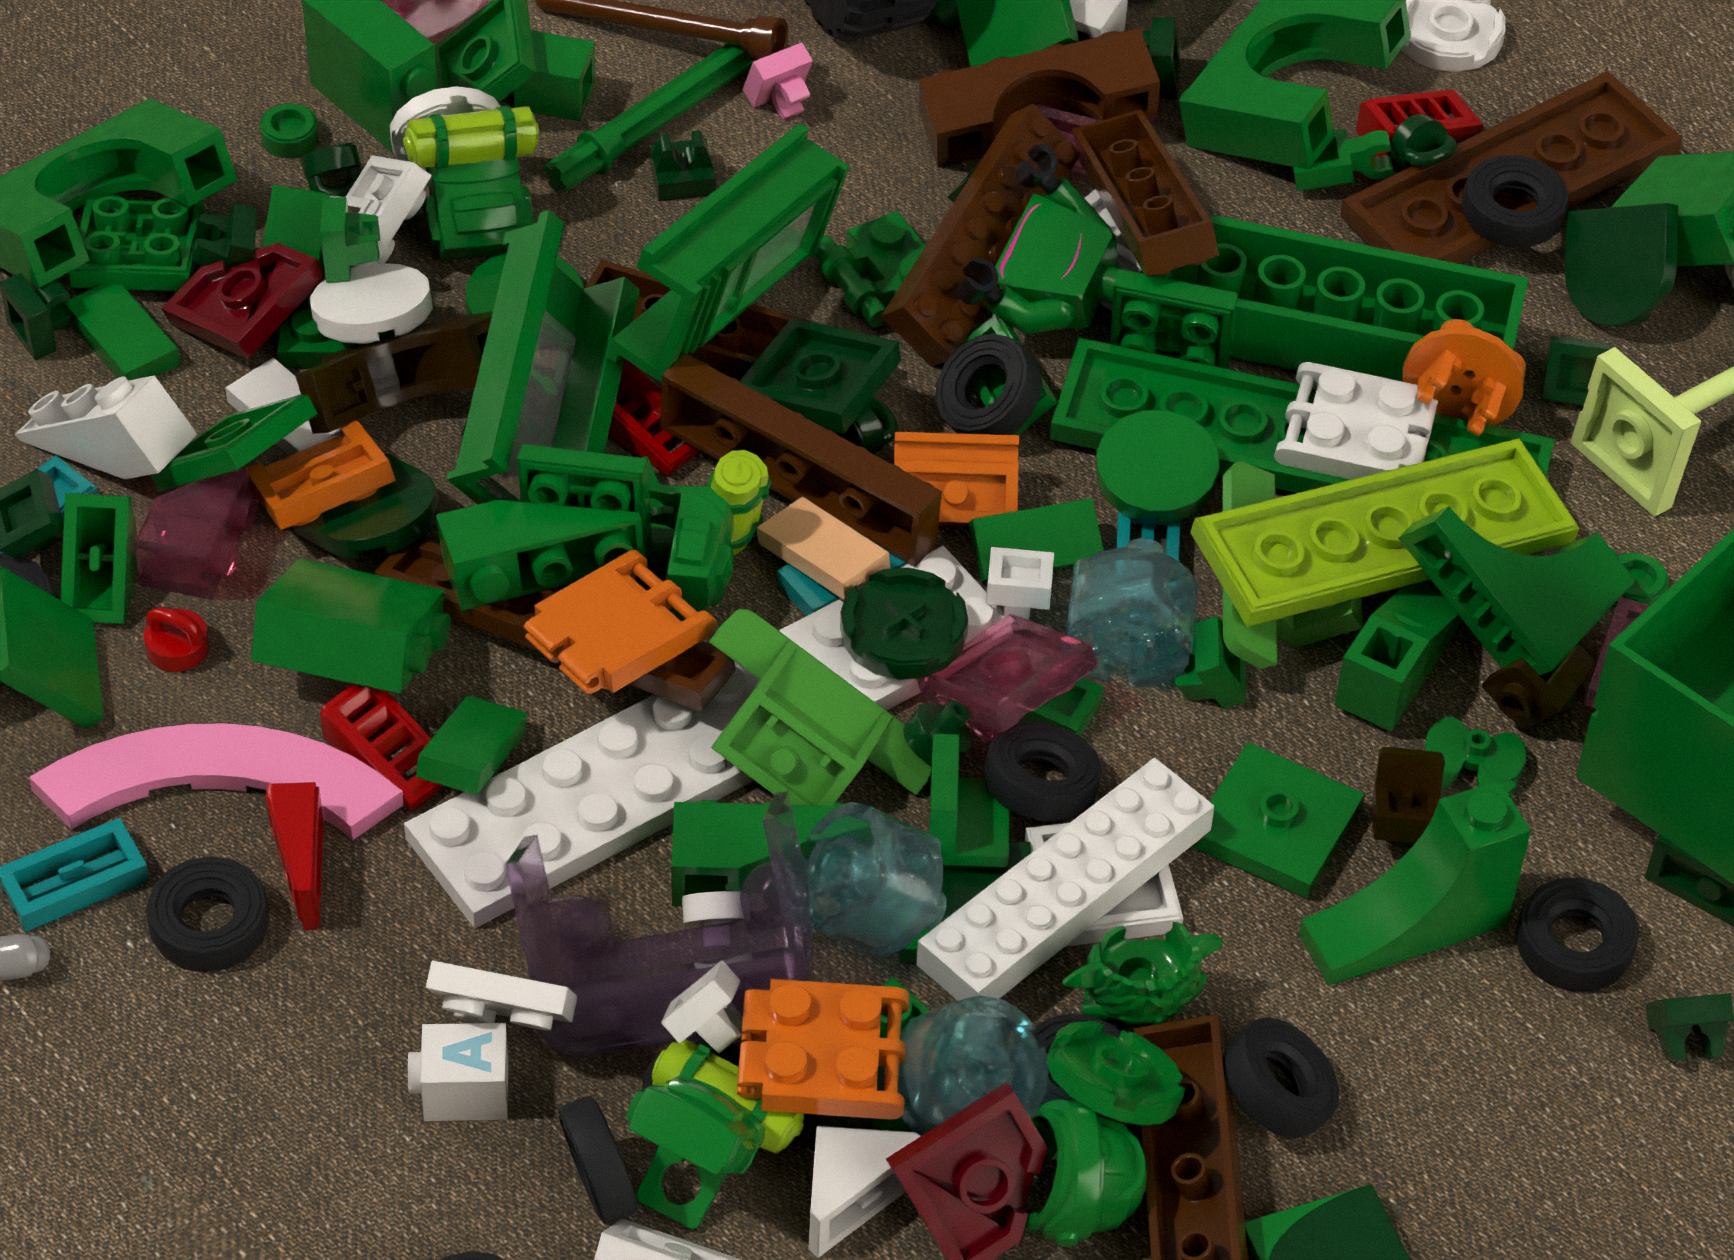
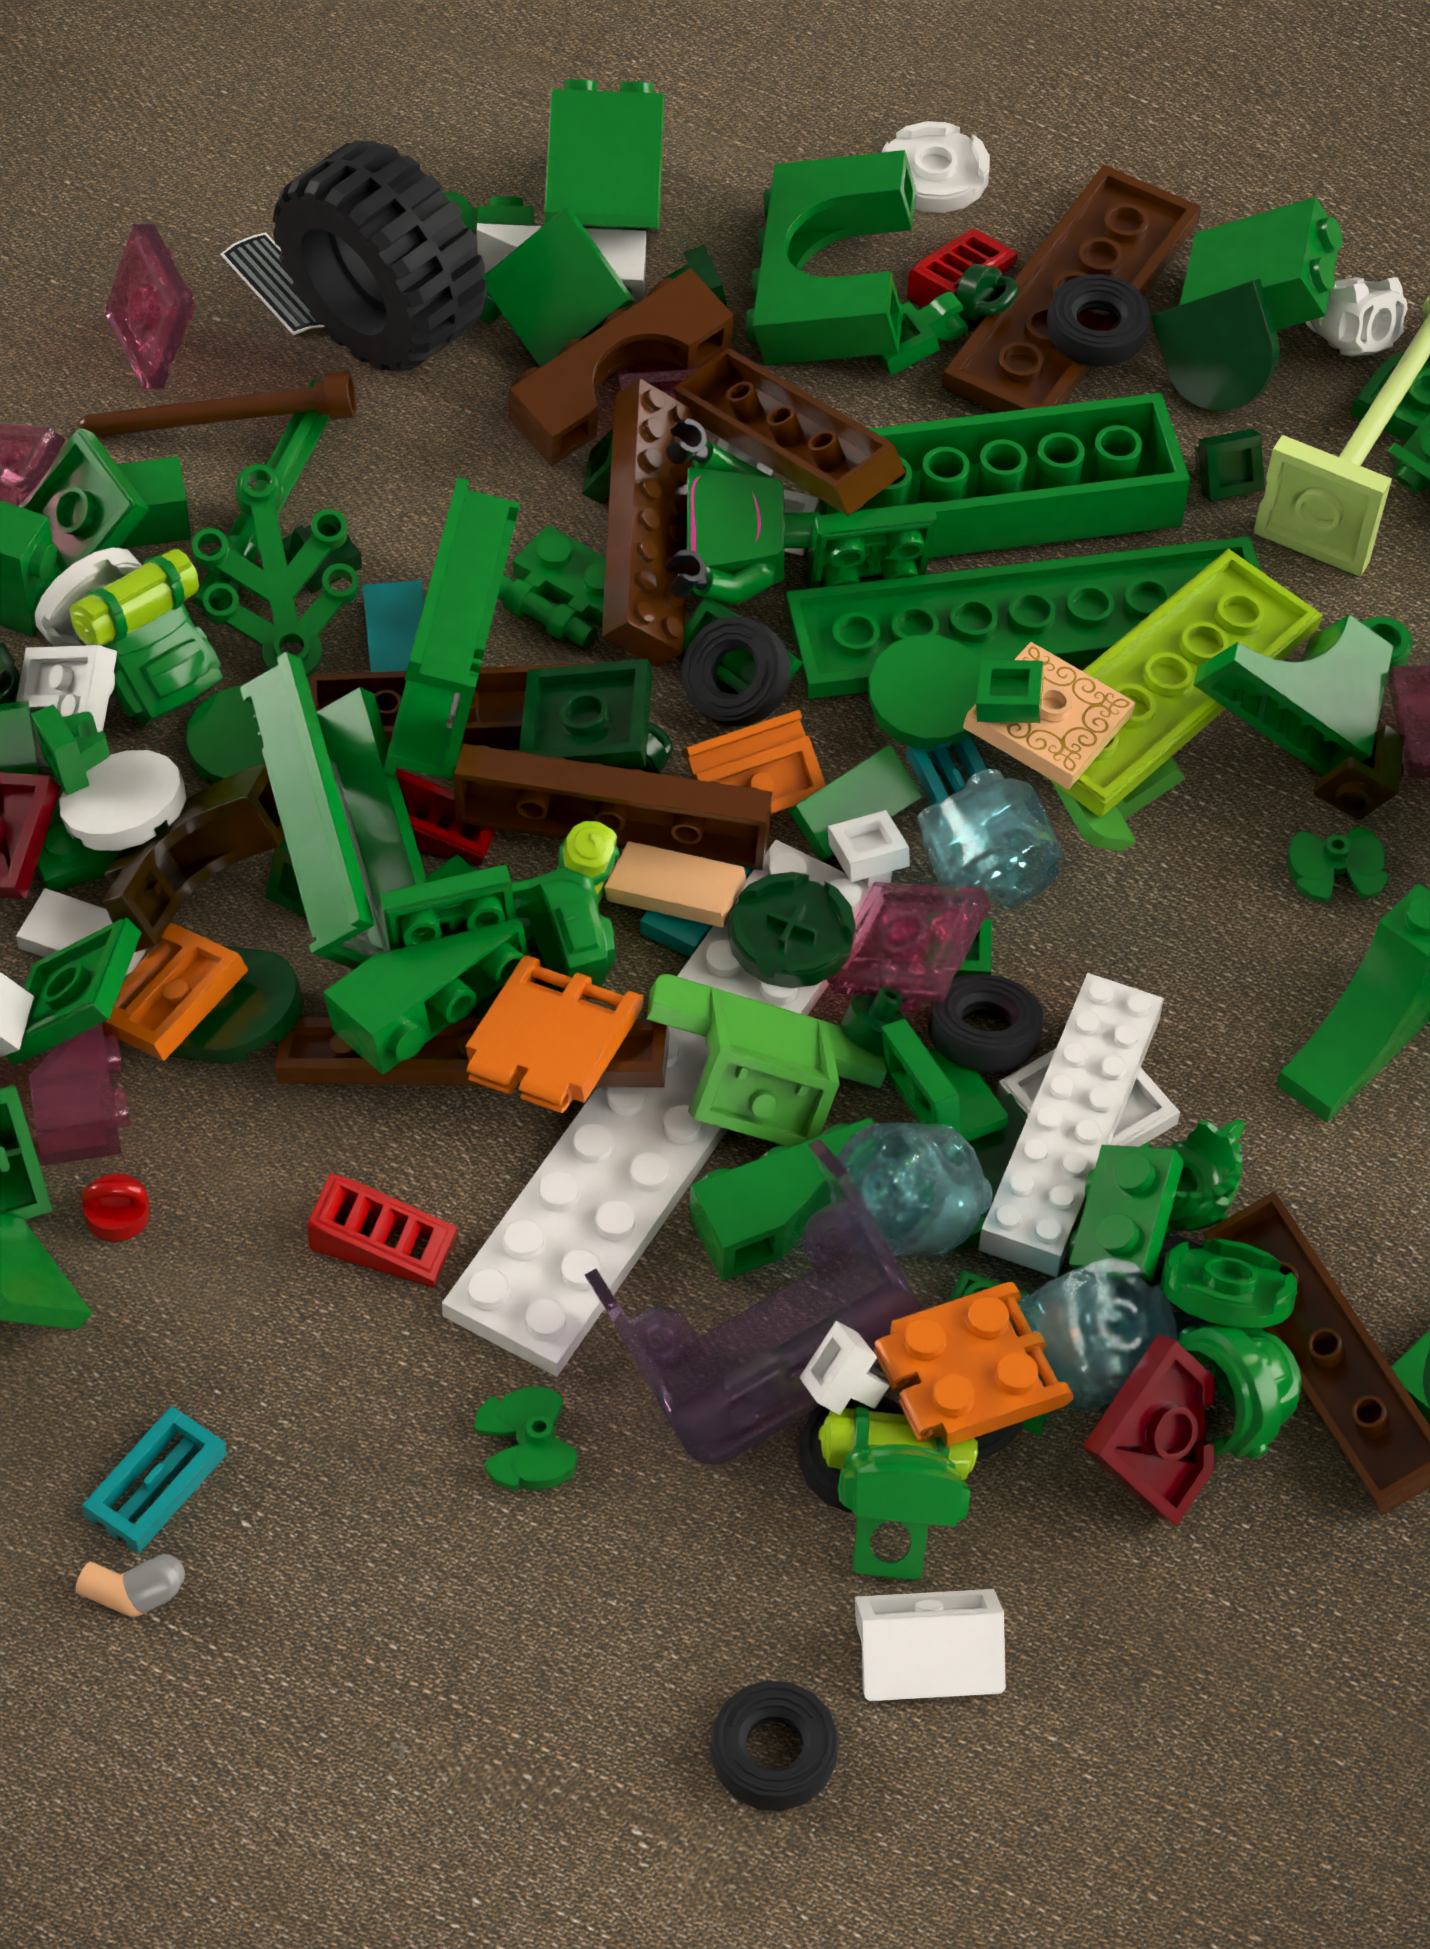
camera: 25 degrees left, 5 degrees up
bright pink tile [29,723,403,840] -> none
black tyre [146,856,270,972] -> none
green brick [251,558,451,694] -> none
red slope [265,782,324,930] -> none
white brick [408,1023,509,1121] -> none
green tile [416,695,528,795] -> none
white plate [426,961,578,1031] -> none
black tyre [558,1096,638,1225] -> none
white tile [682,891,751,951] -> none
bright pink tile [743,42,813,120] -> none
white slope [809,1126,921,1258] -> none
green tile [1174,616,1246,709] -> none
green plate [1191,742,1365,899] -> none
black tyre [1224,1017,1340,1139] -> none
white plate [1274,362,1438,480] -> none
green slope [1334,580,1463,732] -> none
dark brown bracket [1371,747,1445,849] -> none
orange plate [1403,319,1526,437] -> none
none -> green plant [192,464,358,677]
none -> green piece [474,1386,578,1492]
none -> light nougat plate [963,642,1136,790]
none -> green tile [976,660,1044,723]
none -> green bracket [1069,1144,1184,1292]

